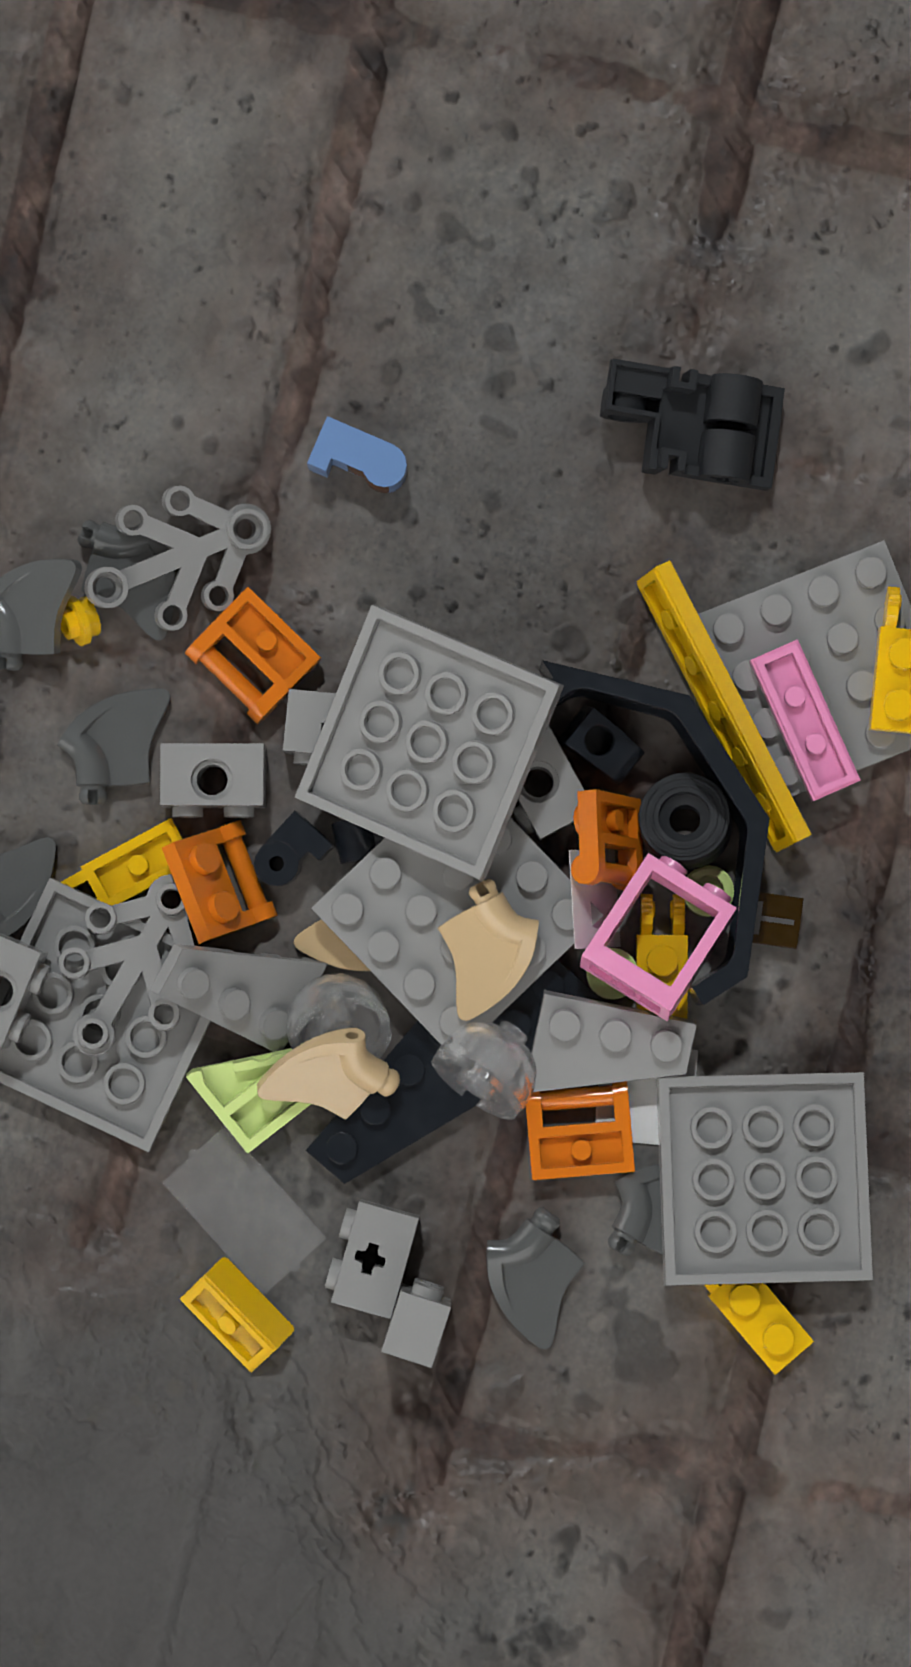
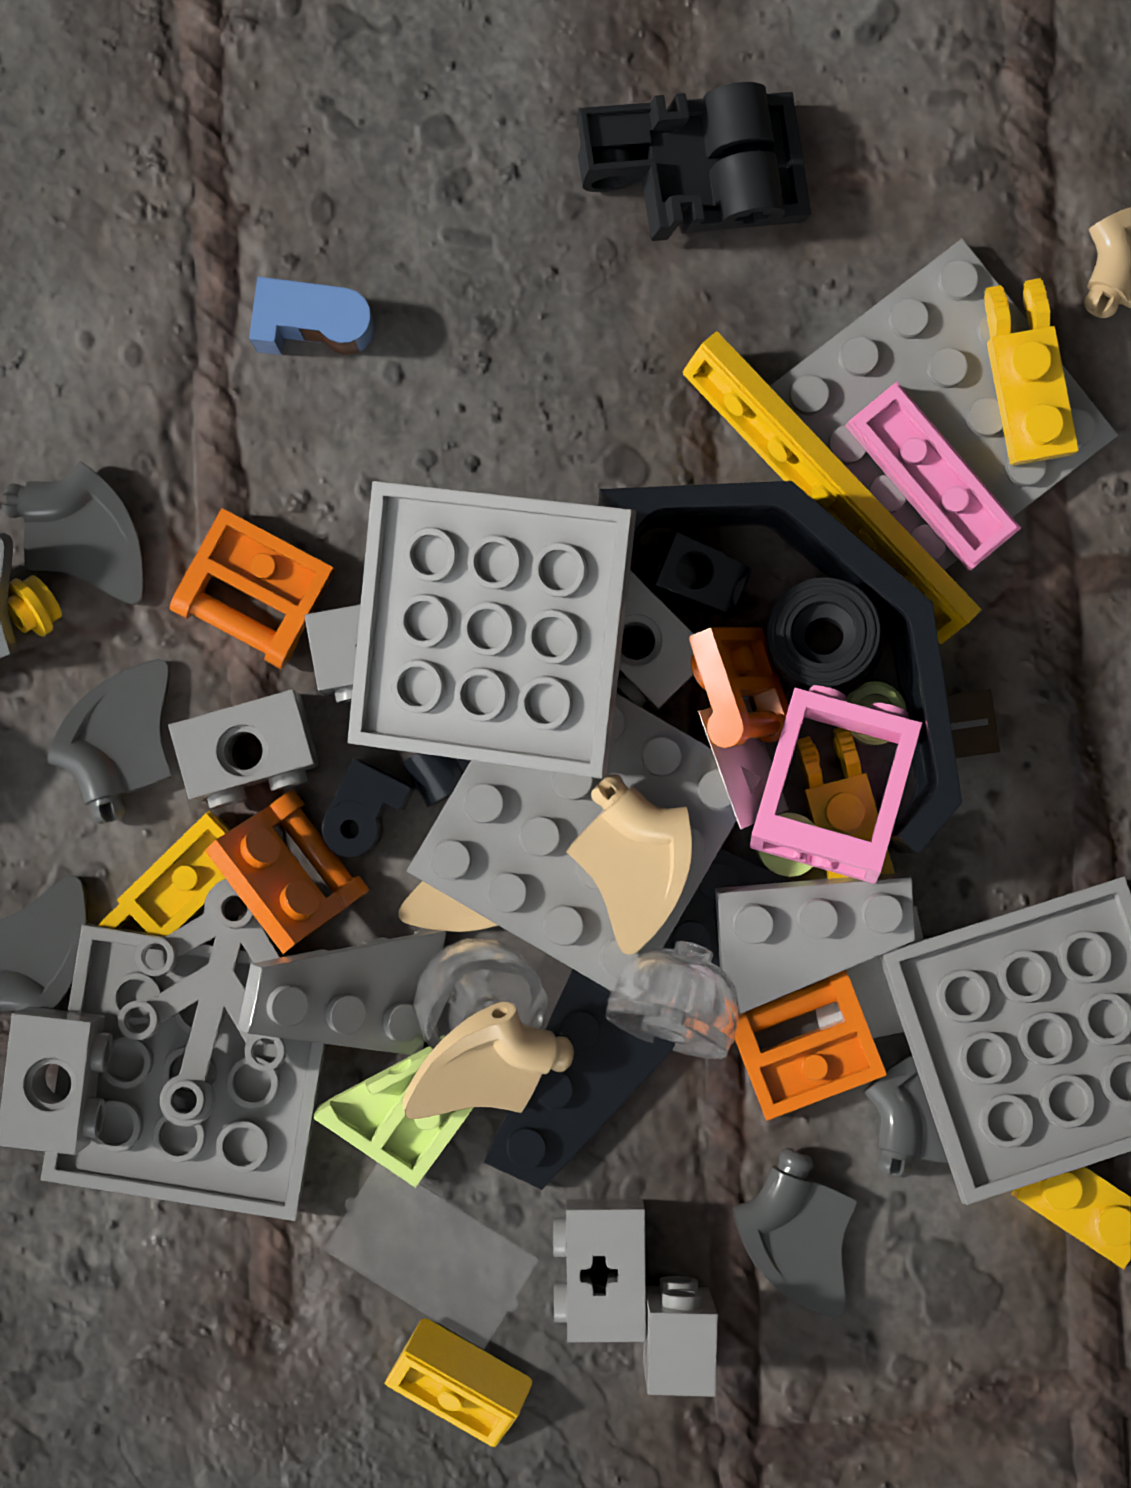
camera: 15 degrees left, 0 degrees up
light grey plant [84,485,271,631] -> none

